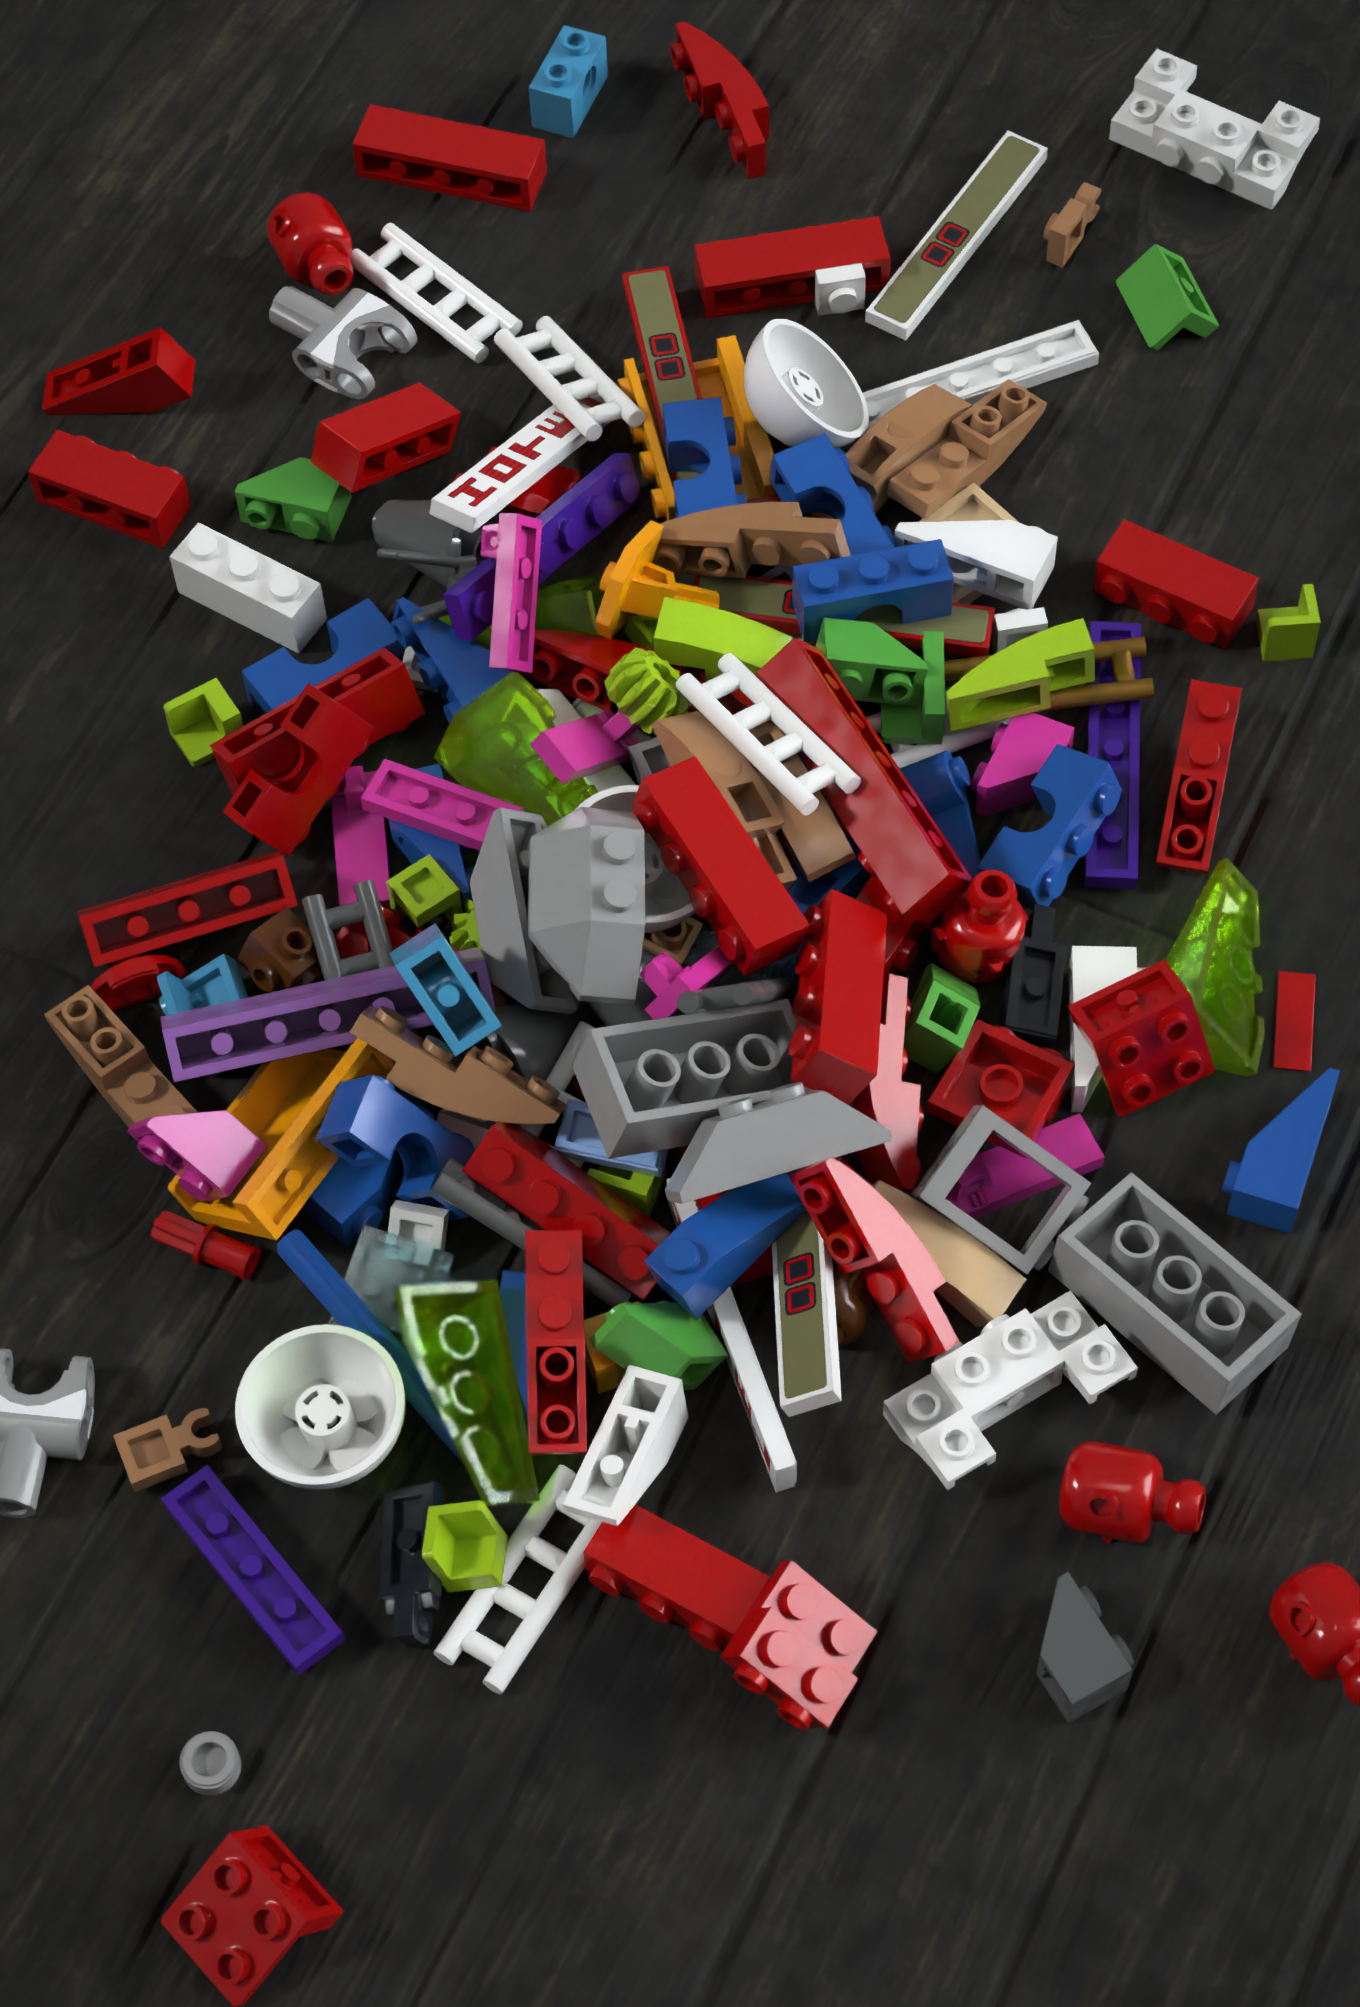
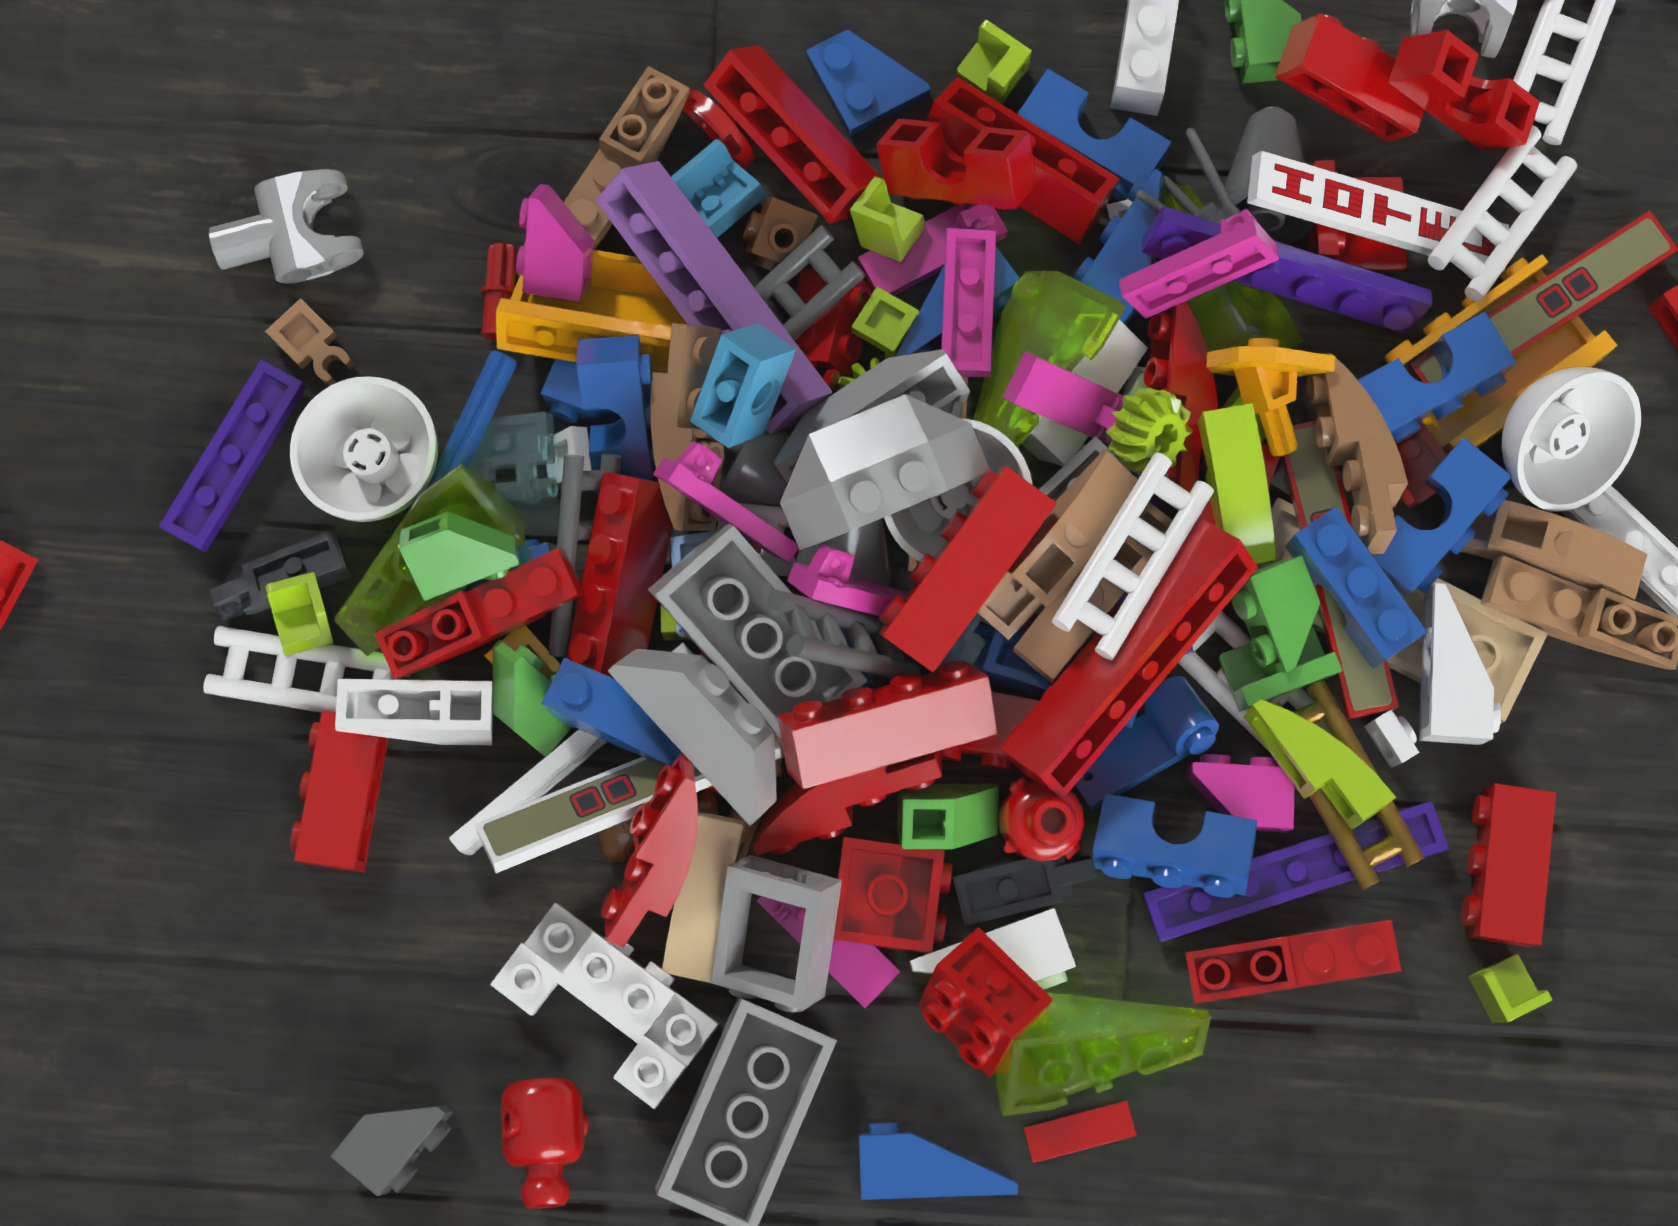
camera: 70 degrees right, 20 degrees up
light grey tile [179,1731,241,1795] -> none
plate [720,1560,878,1731] -> none
none -> bright green slope [399,512,519,601]
none -> dark pink hinge [653,442,799,563]
none -> blue wing [806,29,931,137]
none -> lime panel [850,176,926,262]
none -> red arch [1388,30,1540,151]

